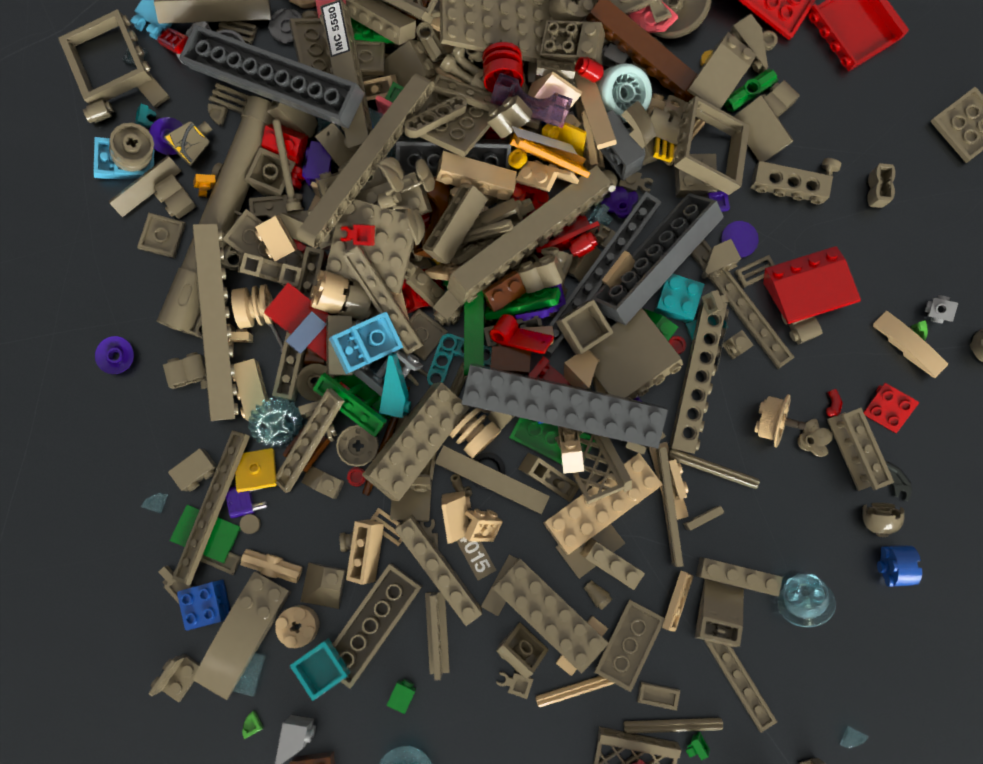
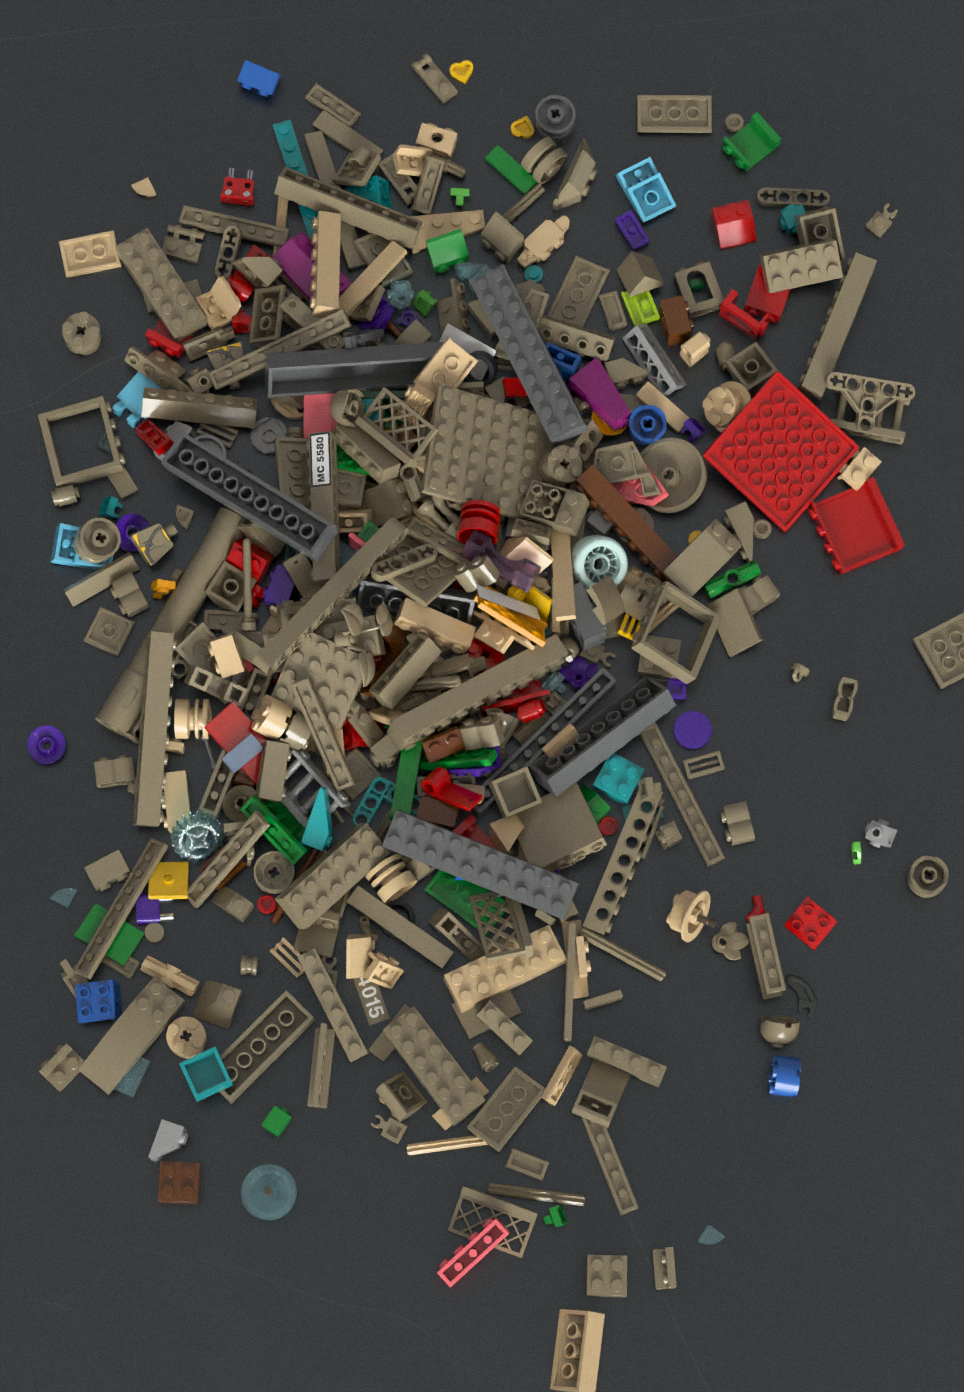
camera: 10 degrees right, 5 degrees down
dark tan tile [209,83,249,114] -> none
bright green tile [242,710,264,739] -> none
medium azure slope [329,311,403,374] -> none
red plate [340,224,375,246] -> none
tan brick [346,519,384,585] -> none
yellow tile [508,149,527,169] -> none
tan slope [558,426,584,473] -> none
red brick [575,57,604,83] -> none
dark tan slope [701,239,741,279] -> none
dark tan brick [751,161,833,204] -> none
red slope [763,246,861,324] -> none
clear light blue piece [778,574,836,627] -> none
tan slope [873,311,948,378] -> none

